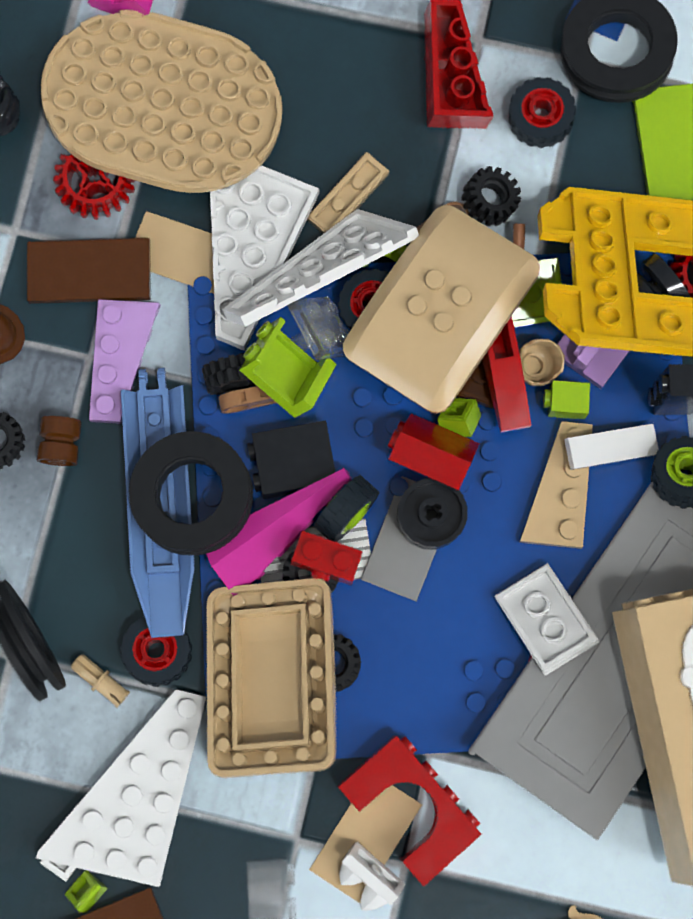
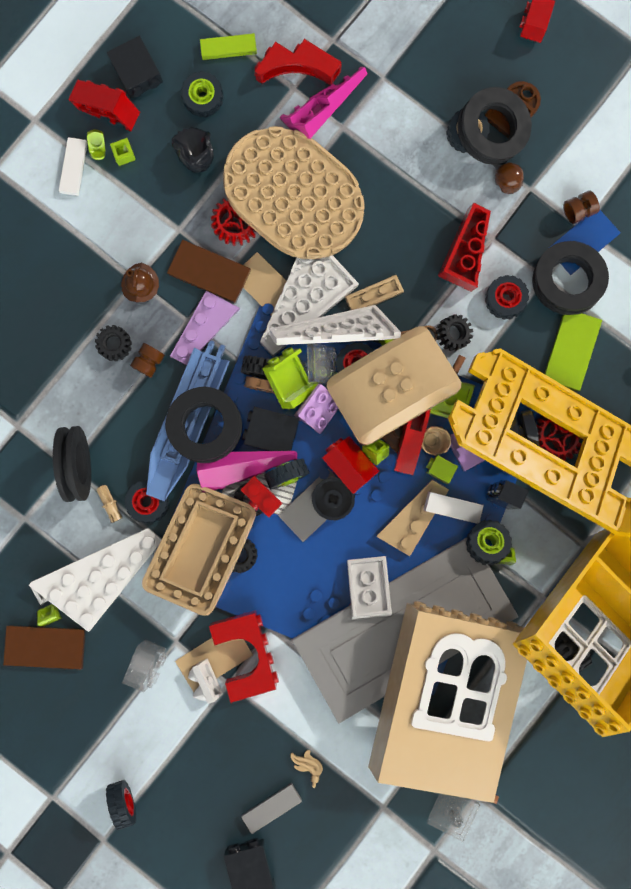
camera: 30 degrees right, 5 degrees up
none -> lavender bracket [294,384,339,434]

